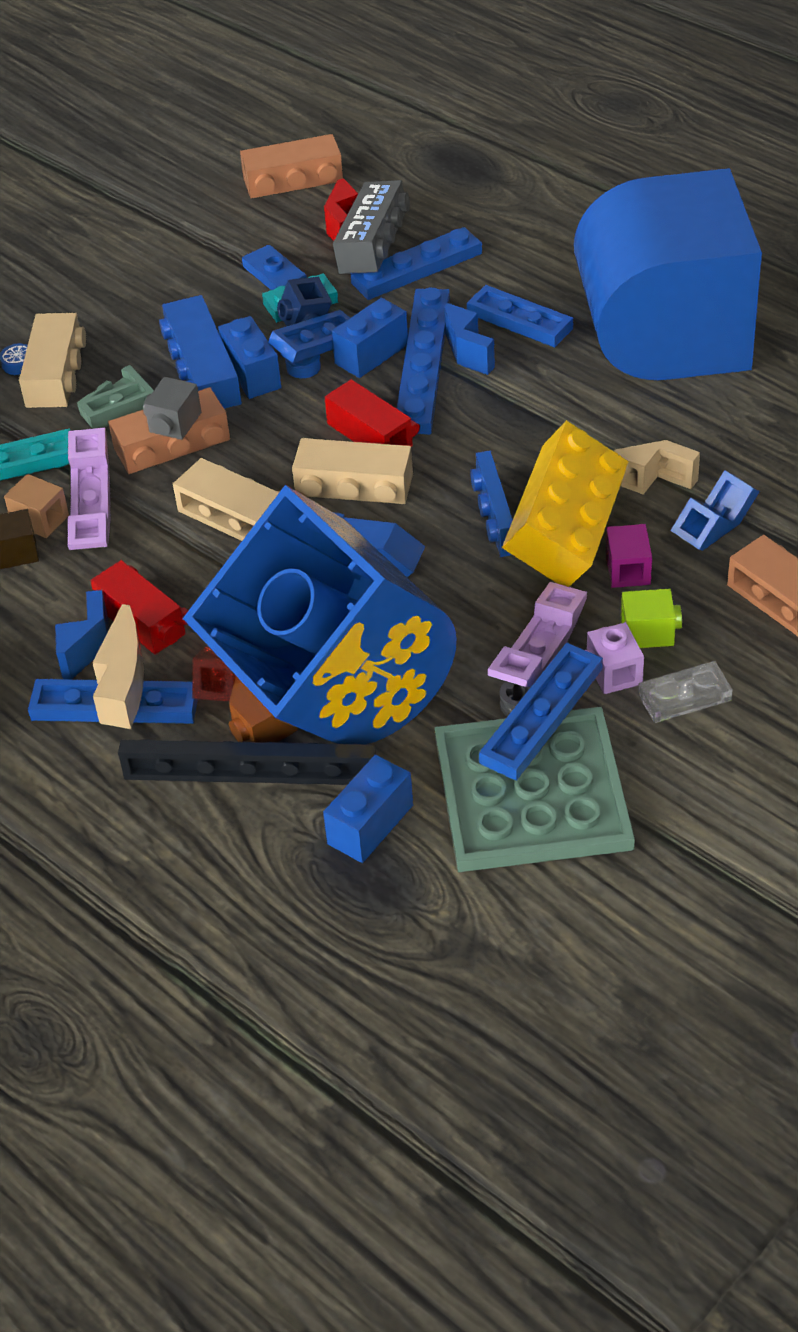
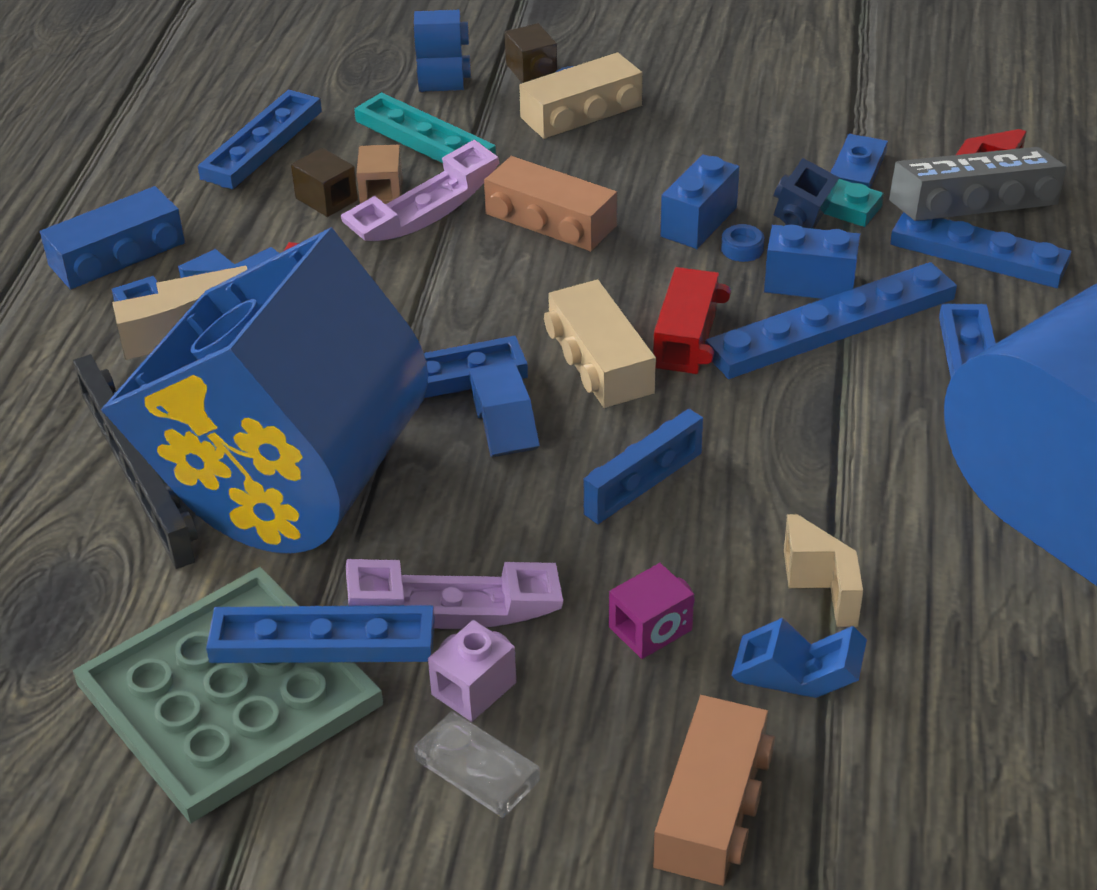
camera: 55 degrees right, 5 degrees down
sand green wing [77,365,154,429] -> none
dark grey brick [143,377,202,440] -> none
blue brick [159,295,242,409] -> none
tan brick [173,458,280,541] -> none
nougat brick [240,134,343,198] -> none
blue plate [268,310,350,363] -> none
blue brick [323,754,413,863] -> none
blue slope [444,303,495,375] -> none
yellow brick [502,420,629,587] -> none
lime brick [621,589,682,648] -> none

